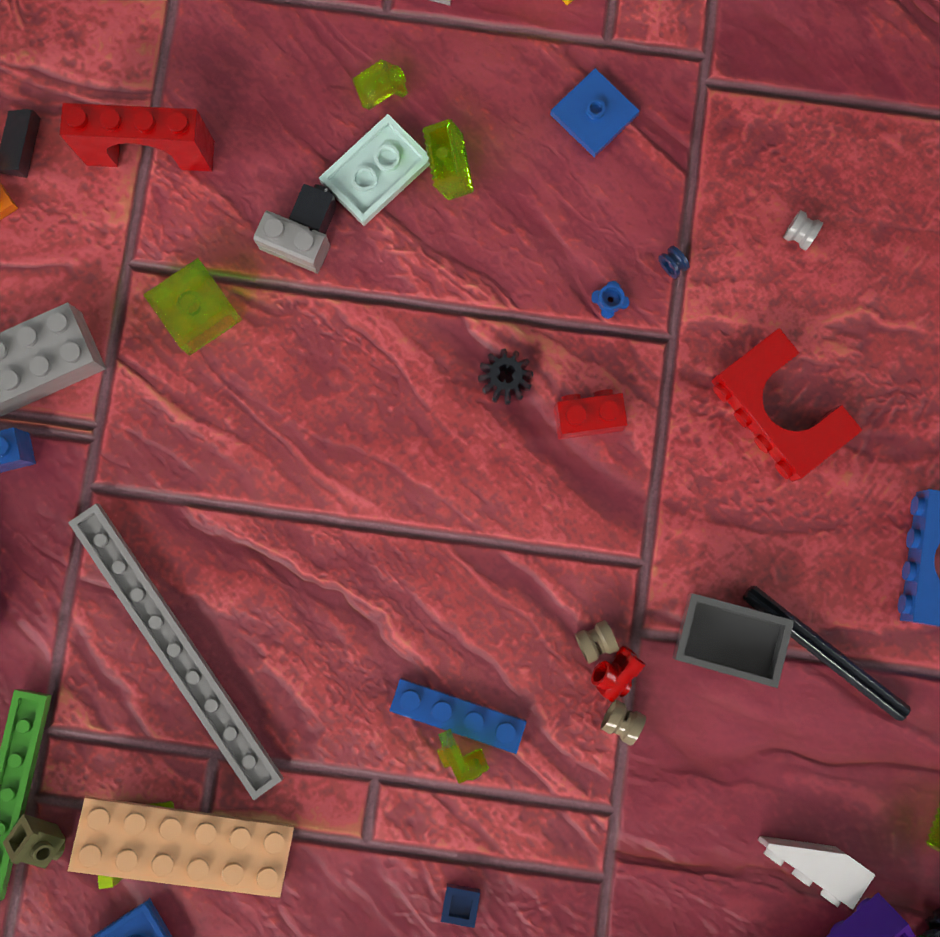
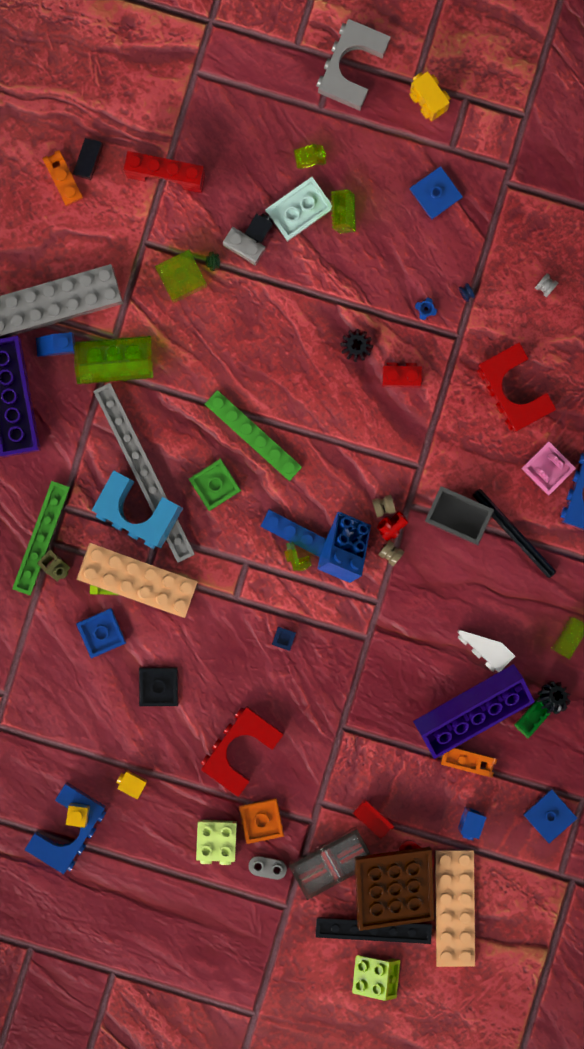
camera: 10 degrees right, 5 degrees up
none -> clear neon green slope [74,336,154,384]
none -> dark azure arch [91,470,183,549]
none -> bright green plate [189,458,241,511]
none -> bright green plate [205,390,302,482]
none -> clear green plate [206,252,220,271]
none -> blue slope [318,511,371,583]
none -> bright pink plate [521,442,576,496]

